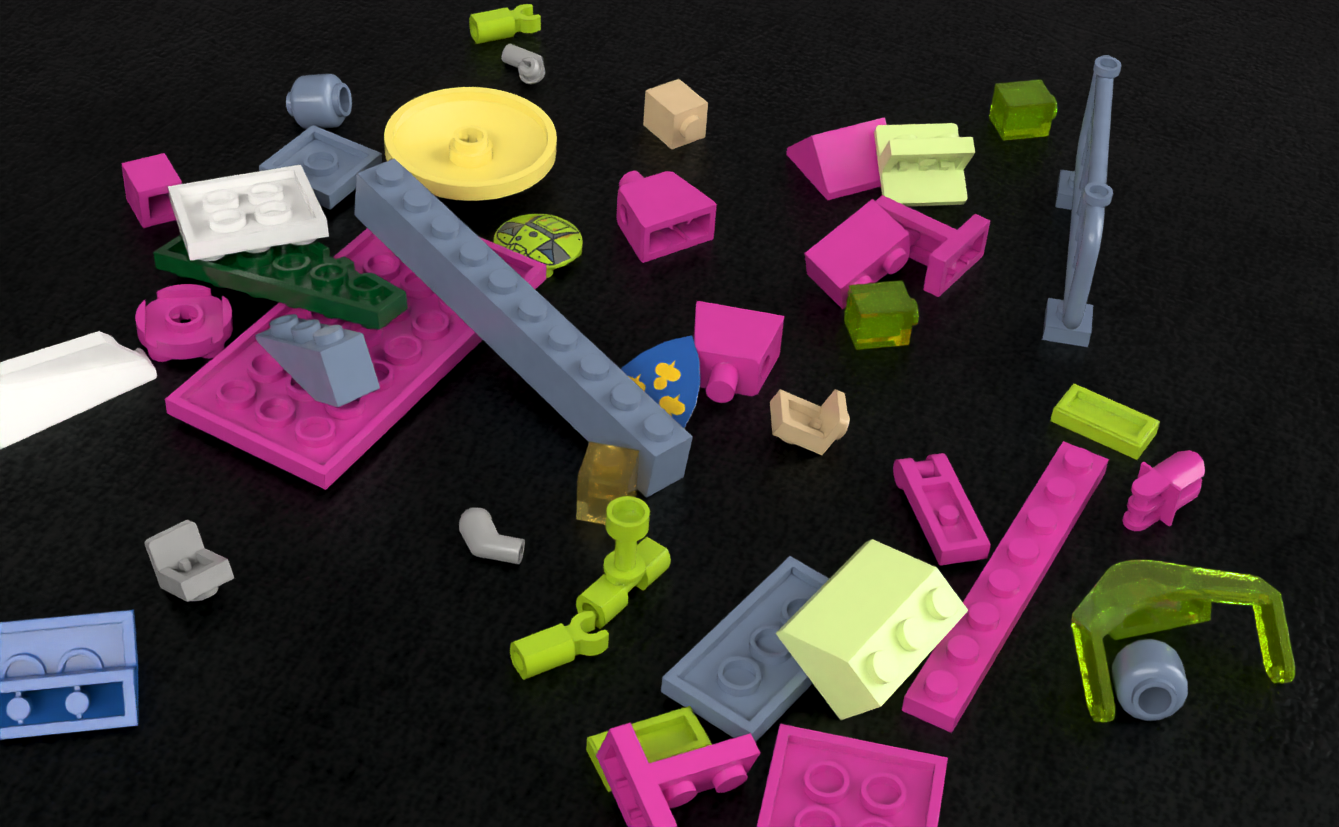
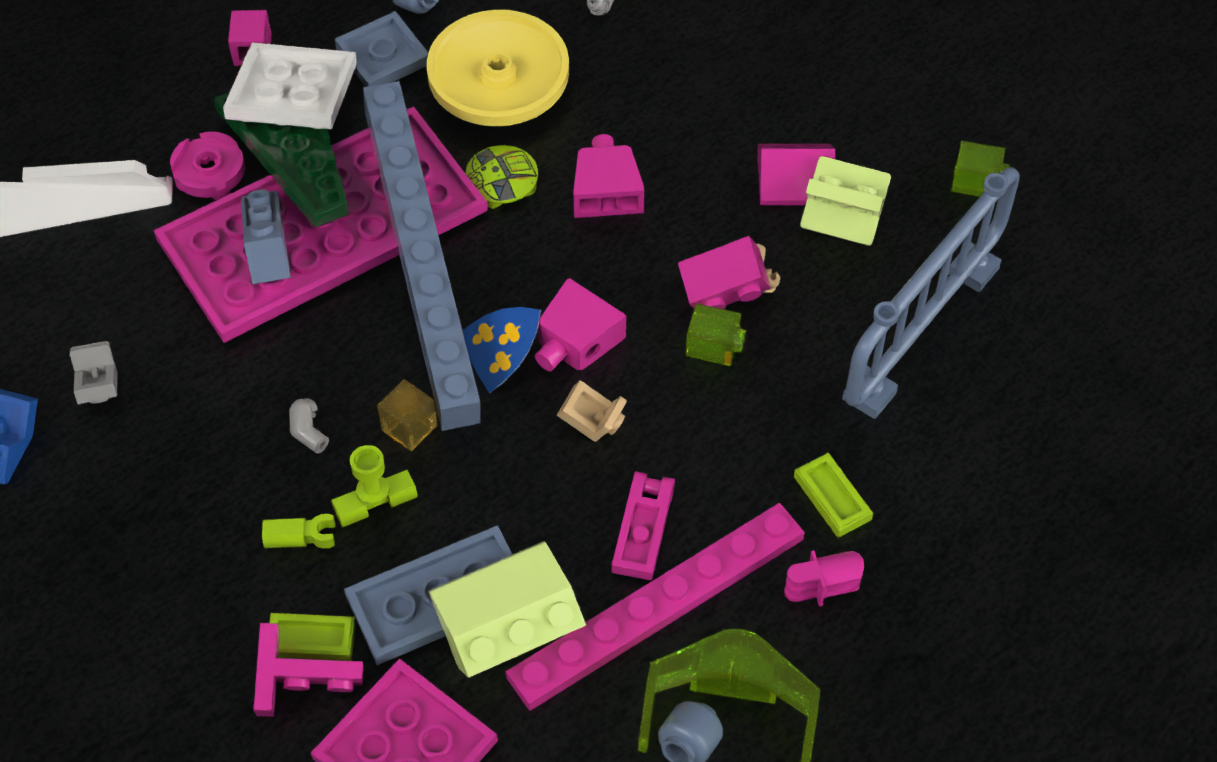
camera: 30 degrees right, 15 degrees up
tan brick [643,79,708,149] -> none
dark pink bracket [876,195,990,297] -> none

